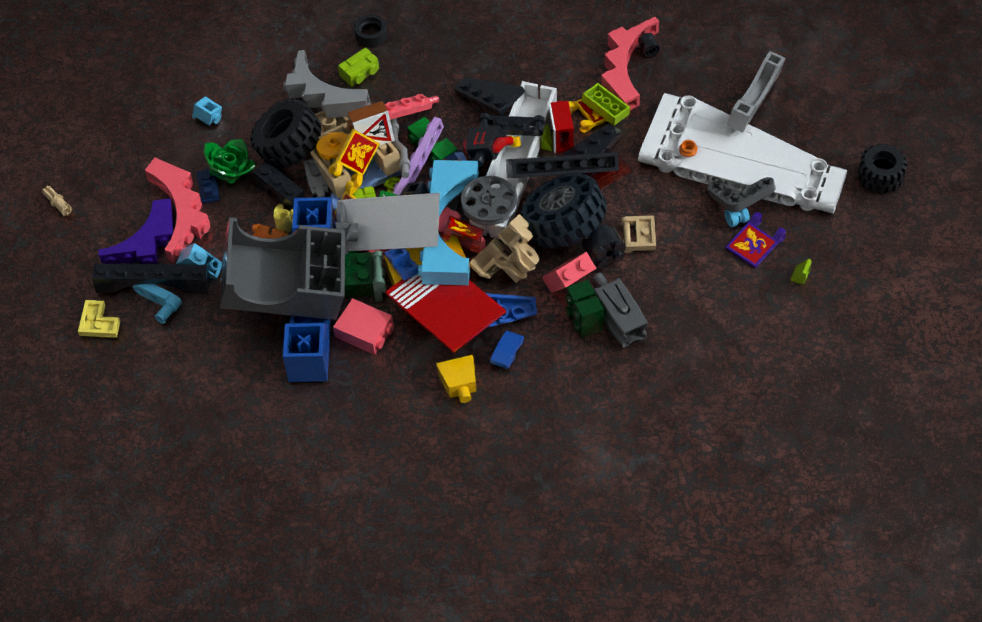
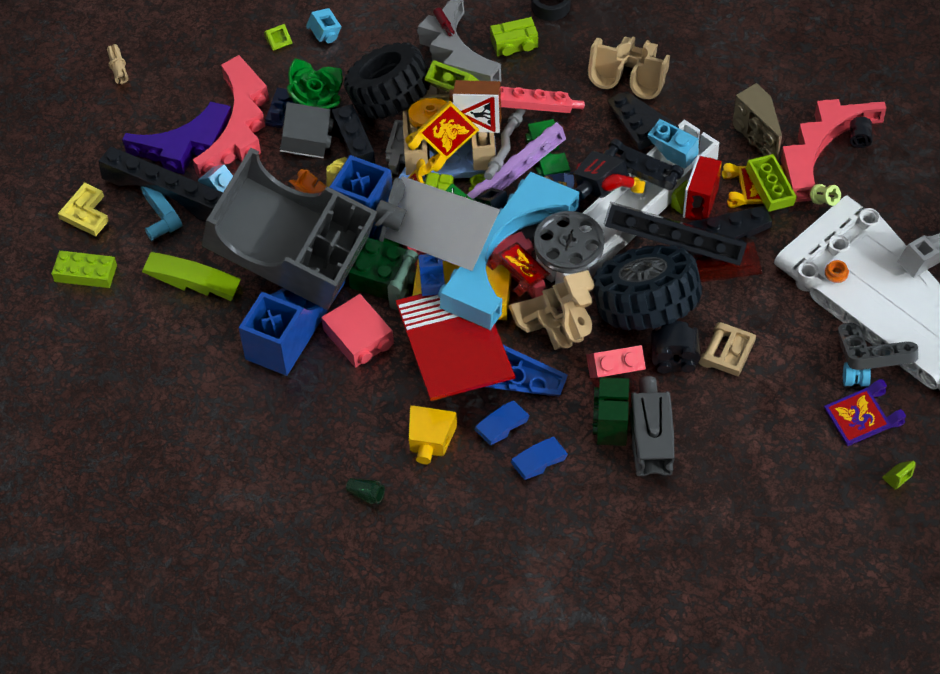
camera: 25 degrees right, 0 degrees up
none -> lime piece [52,250,117,288]
none -> lime slope [142,252,241,301]
none -> lime slope [264,24,293,51]
none -> dark grey piece [280,102,333,158]
none -> clear green cone [346,478,385,504]
none -> lime brick [425,60,479,93]
none -> dark red pin [433,7,455,36]
none -> blue slope [510,437,568,480]
none -> tan piece [588,36,670,99]
none -> medium azure slope [648,119,699,169]
none -> dark tan slope [732,83,782,161]
none -> yellowish green bush [810,184,841,206]

